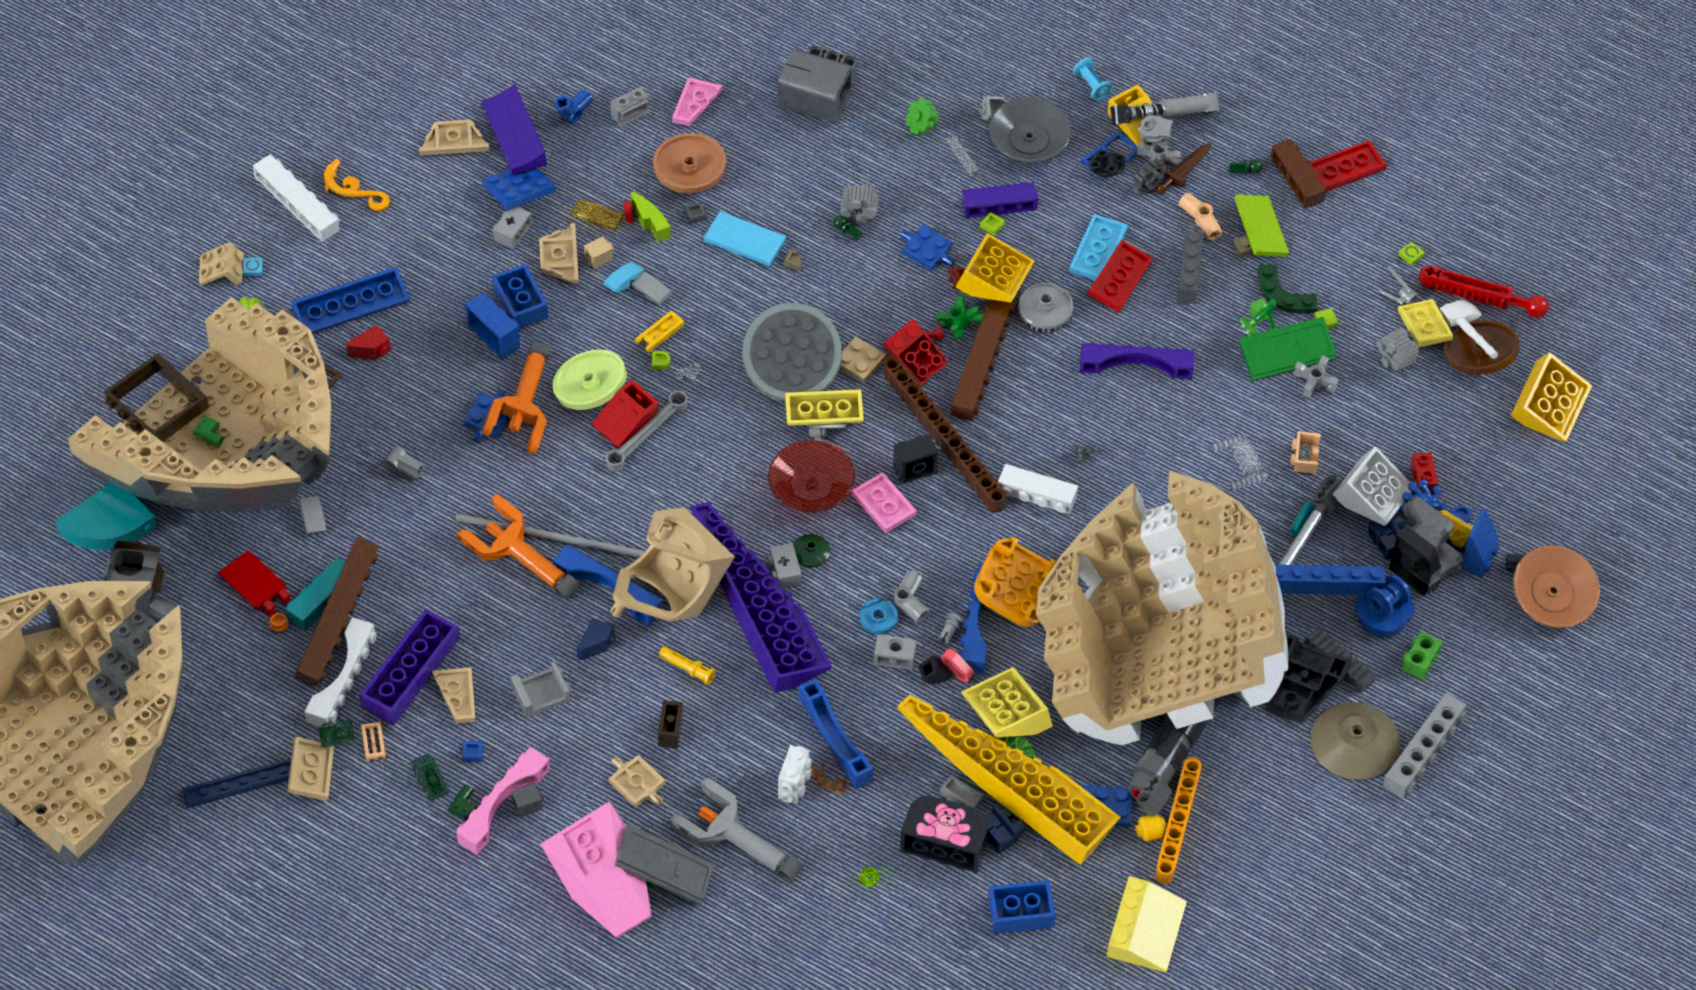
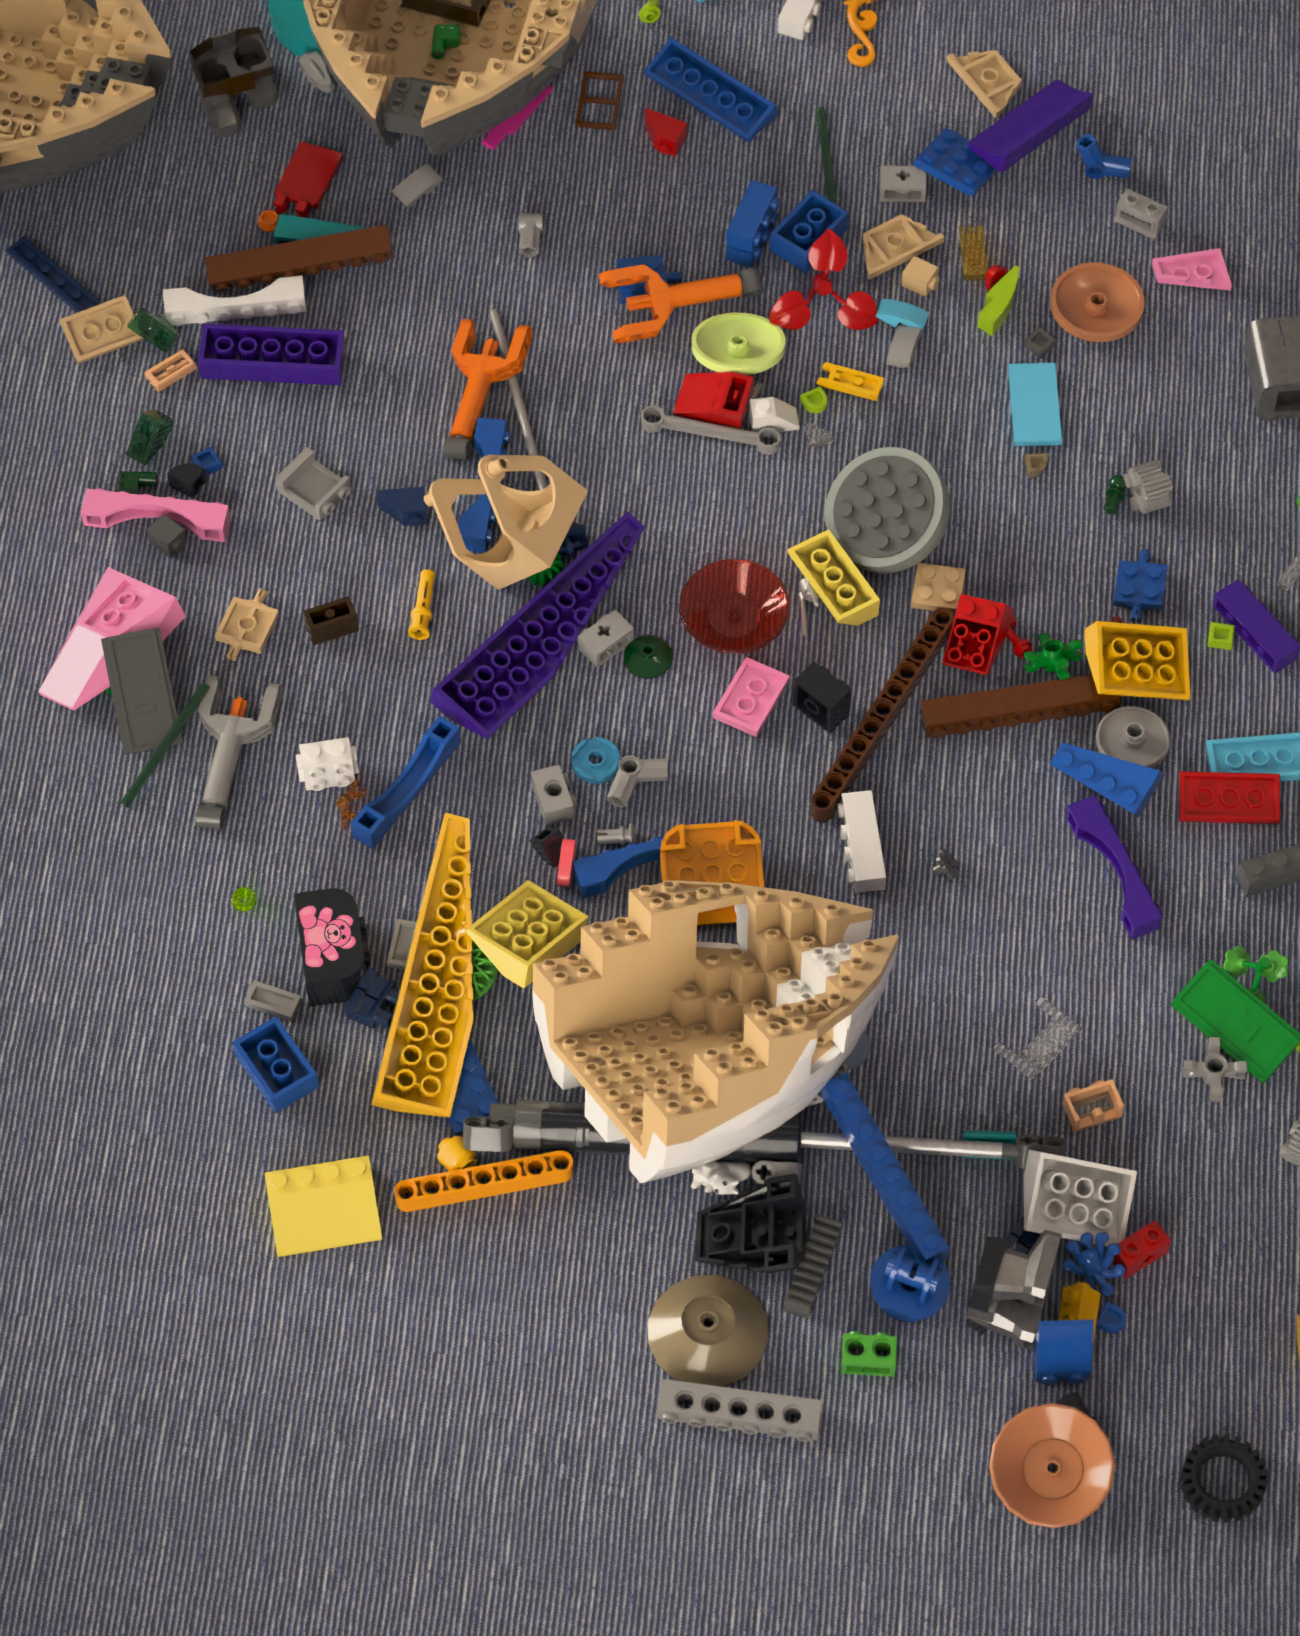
camera: 65 degrees right, 5 degrees up
tan wing [432,667,476,724] -> none
none -> clear green piece [120,682,210,808]
none -> black brick [167,463,207,498]
none -> light grey tile [244,980,302,1022]
none -> light grey hand [298,51,335,93]
none -> white slope [749,397,799,432]
none -> red plant [769,229,878,330]
none -> clear green piece [816,107,838,205]
none -> blue wedge [1049,742,1165,817]
none -> black tyre [1181,1434,1268,1523]

